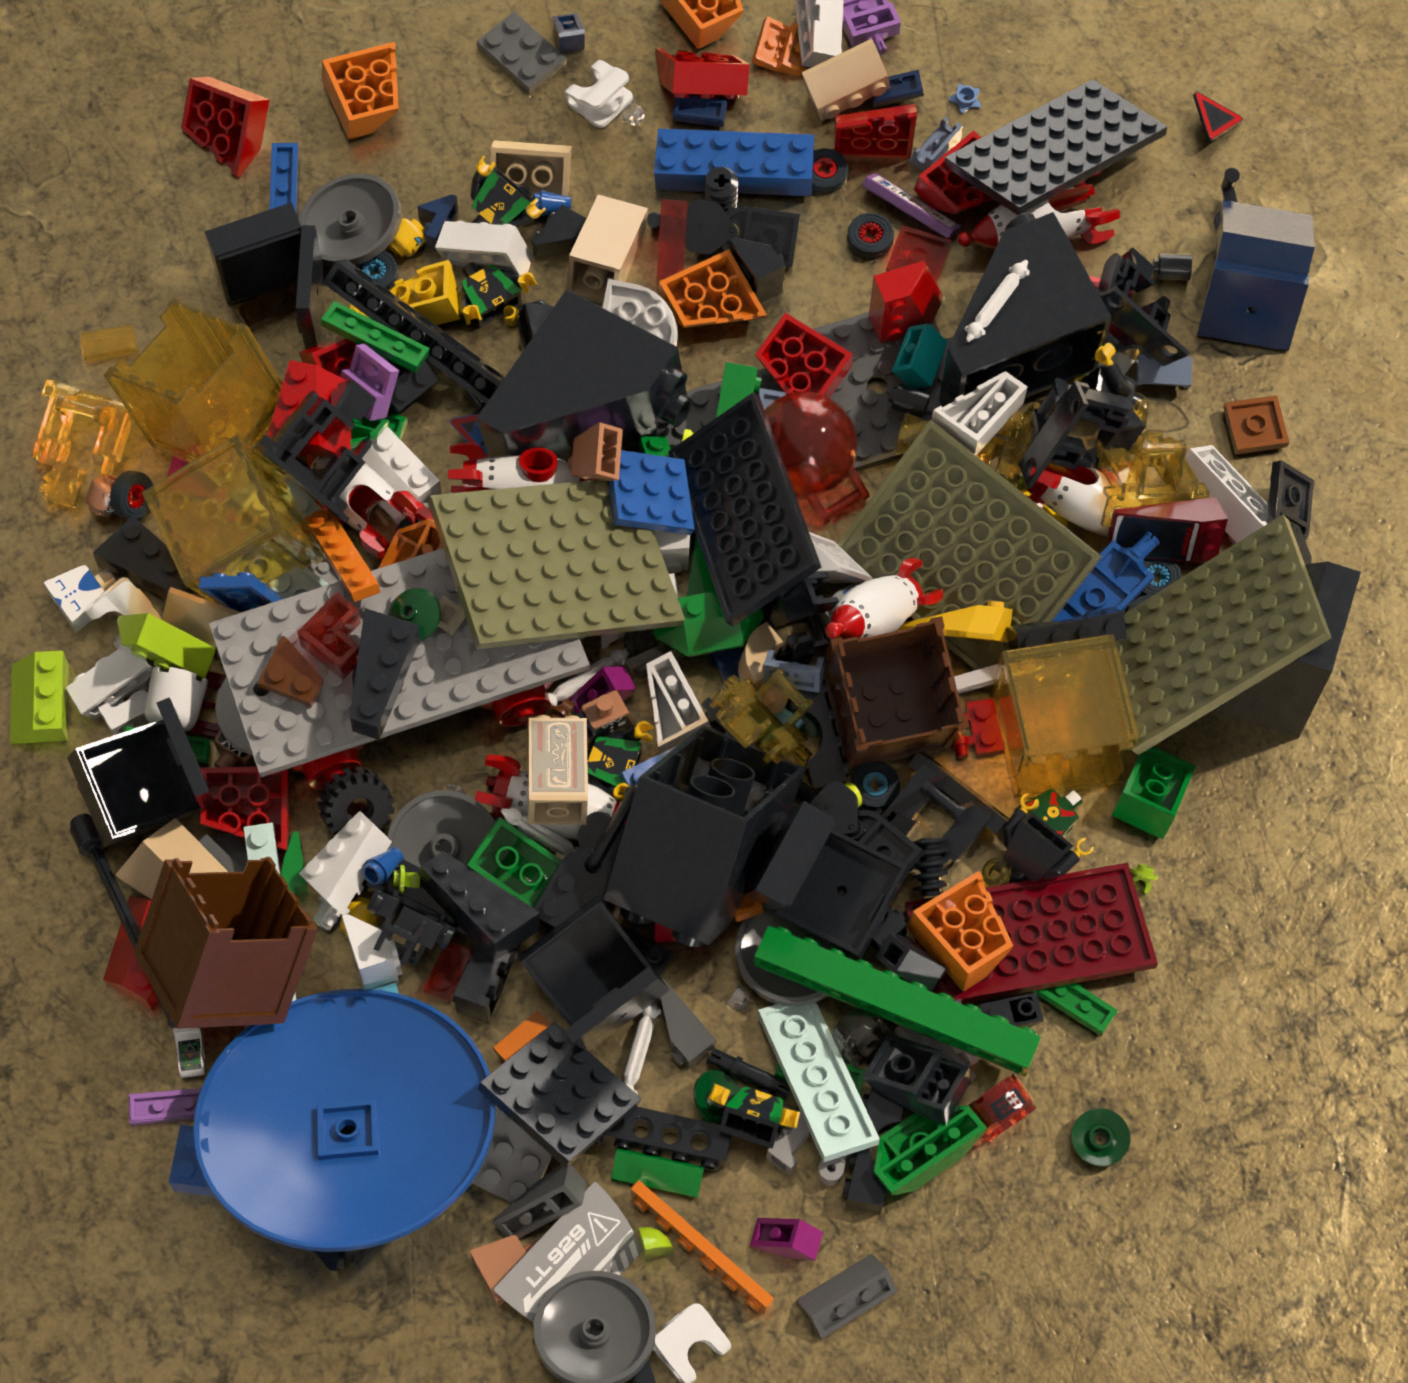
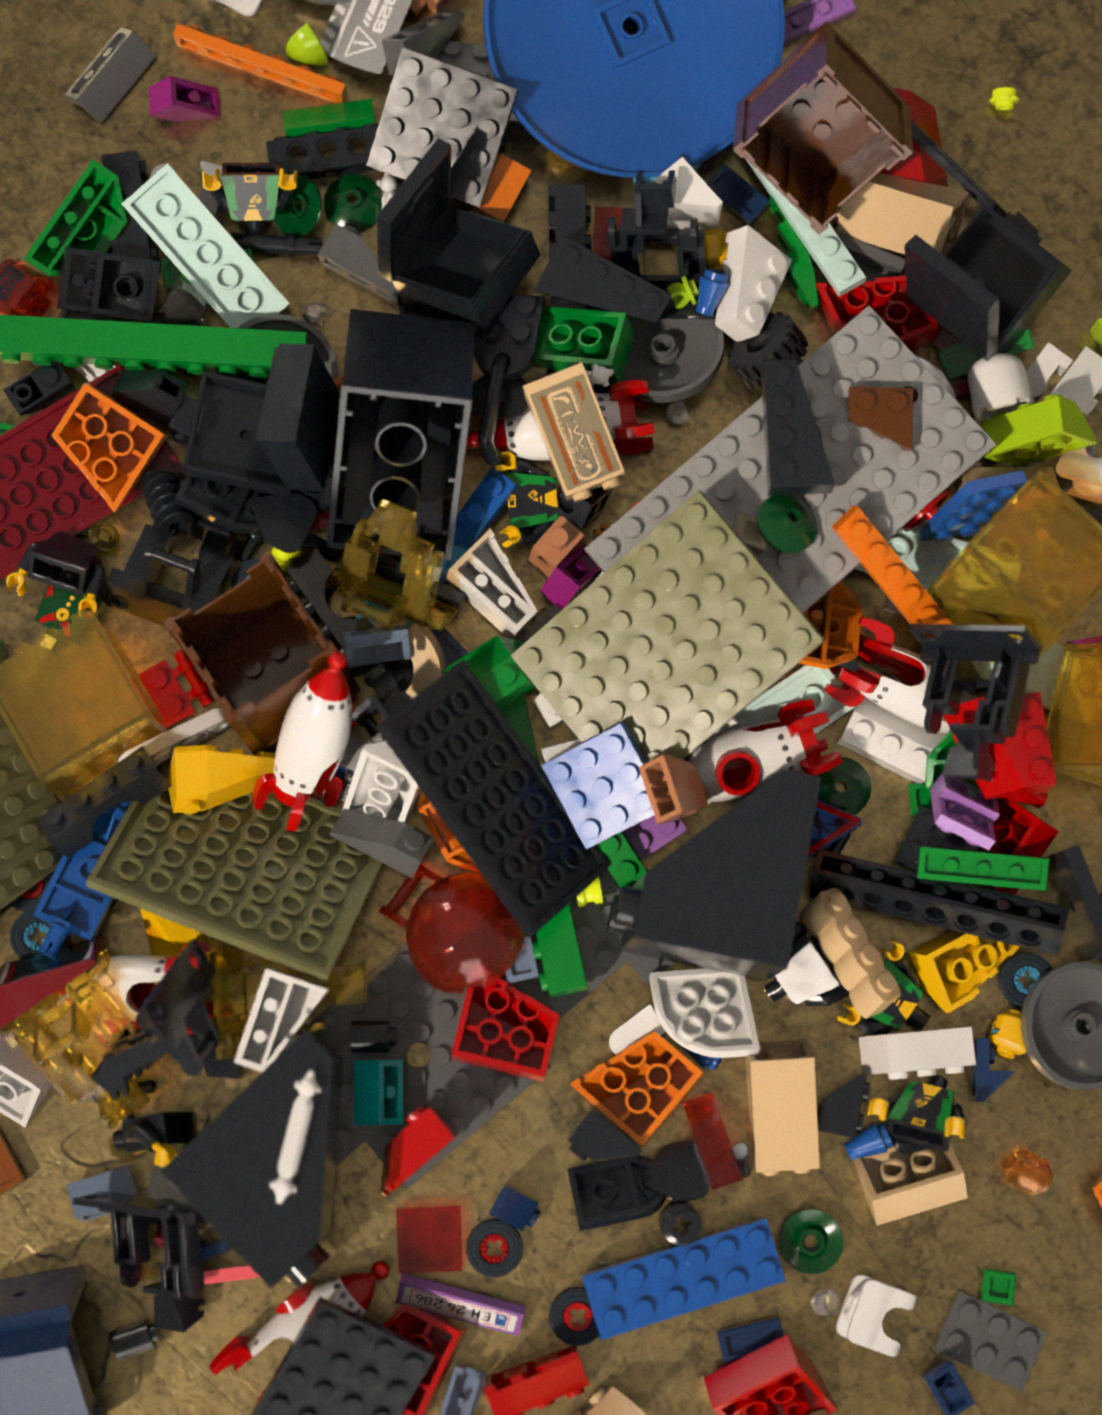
camera: 160 degrees right, 15 degrees up
clear red brick [297,592,361,680] -> none
none -> dark green dish [323,174,383,232]
none -> dark grey slope [329,809,434,879]
none -> dark blue slope [489,1182,541,1231]
none -> white leg [609,1004,666,1055]
none -> dark blue plate [706,163,770,226]
none -> dark green dish [780,1209,844,1275]
none -> tan brick [801,887,901,1019]
none -> dark green dish [812,757,871,815]
none -> green tile [980,1268,1017,1306]
none -> neon yellow plate [989,87,1020,111]
none -> clear orange head [1003,1149,1053,1196]

